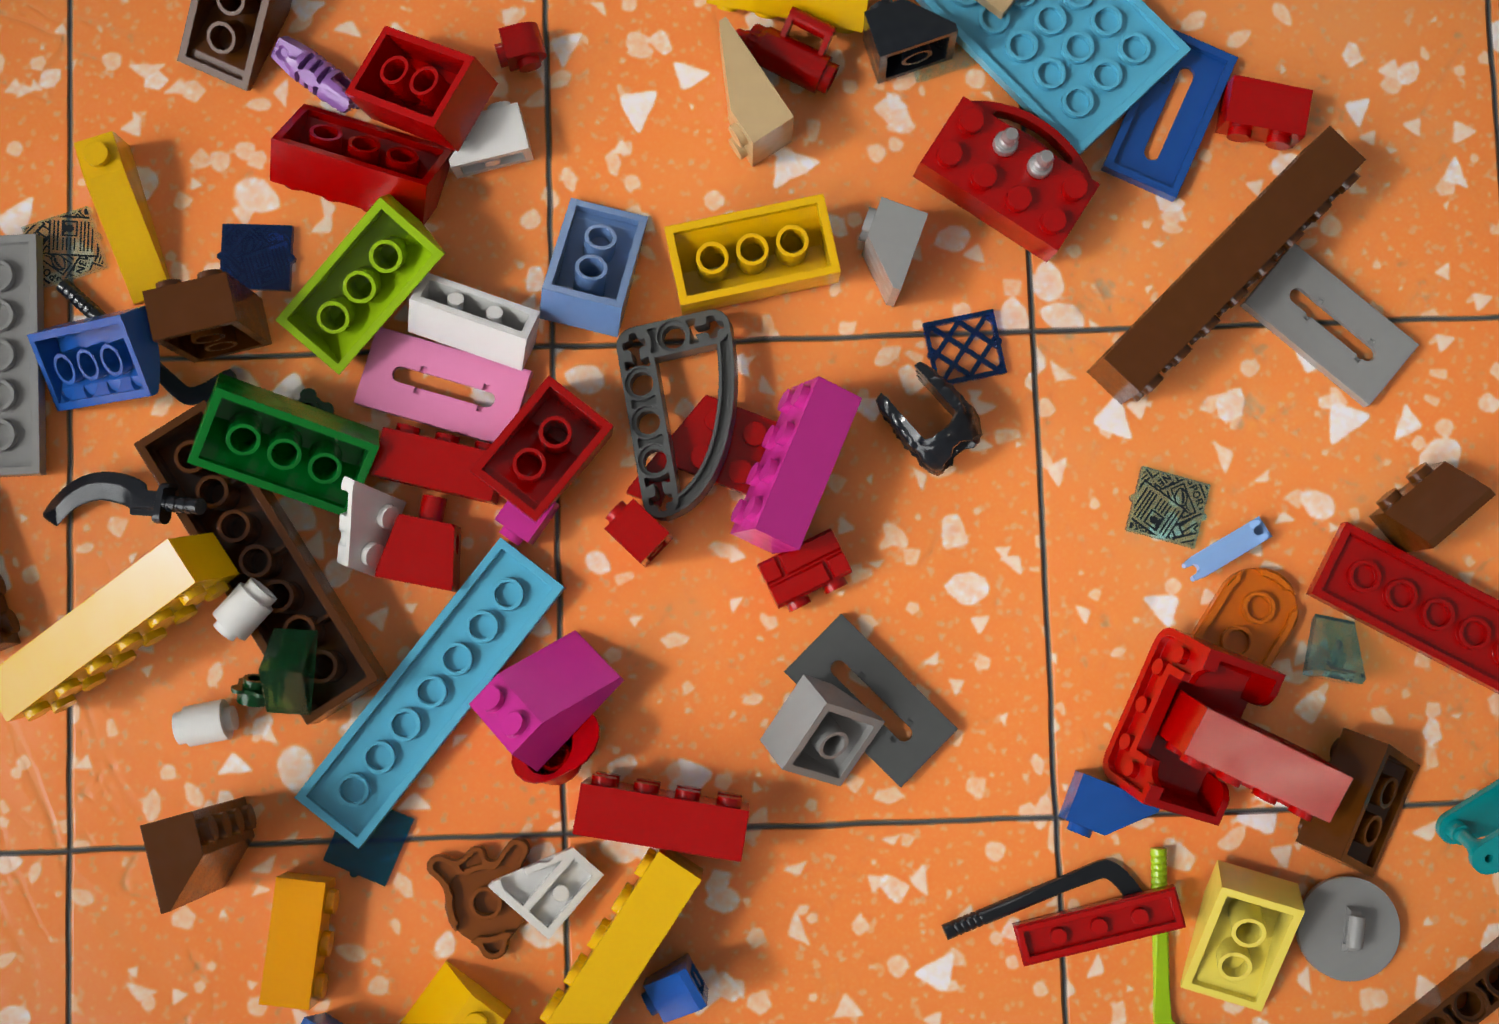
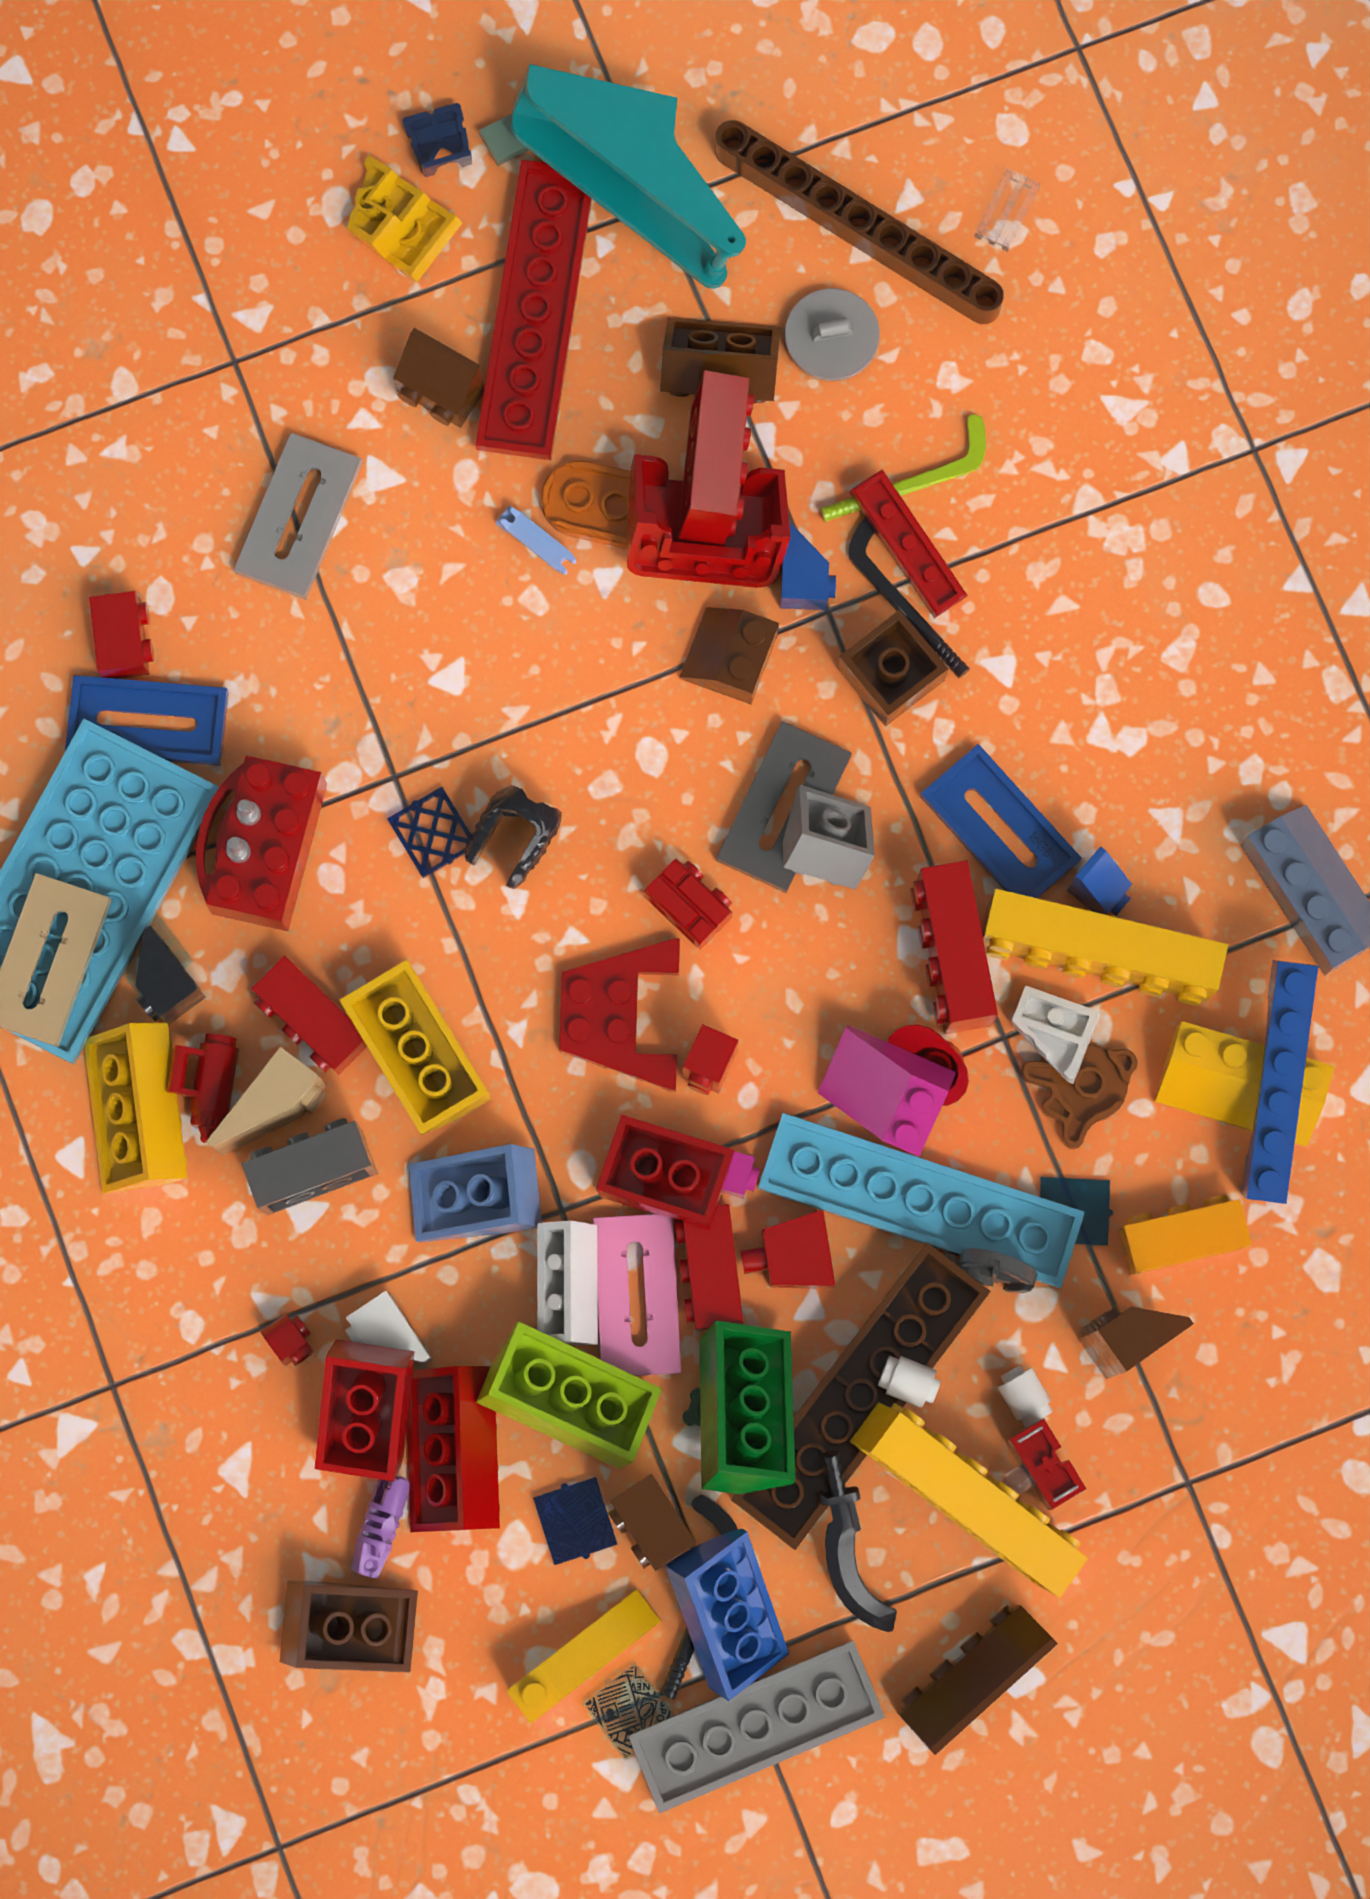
camera: 105 degrees left, 5 degrees down
dark green plate [231,674,279,707] -> none
clear green slope [259,628,318,715] -> none
white wing [337,476,406,577] -> none
dark grey beam [617,309,738,521] -> none
dark pink brick [730,376,862,554] -> none
light grey slope [858,197,928,307] -> none
reddish brown brick [1087,126,1366,405] -> none
clear light blue piece [1125,466,1211,549] -> none
light yellow slope [1180,860,1305,1012] -> none
clear light blue slope [1302,614,1366,684] -> none
none -> dark grey brick [241,1118,378,1216]
none -> red brick [251,955,367,1076]
none -> reddish brown slope [679,607,779,705]
none -> reddish brown brick [837,610,949,727]
none -> blue piece [919,744,1082,898]
none -> dark grey tile [958,1248,1038,1293]
none -> red piece [1002,1418,1087,1510]

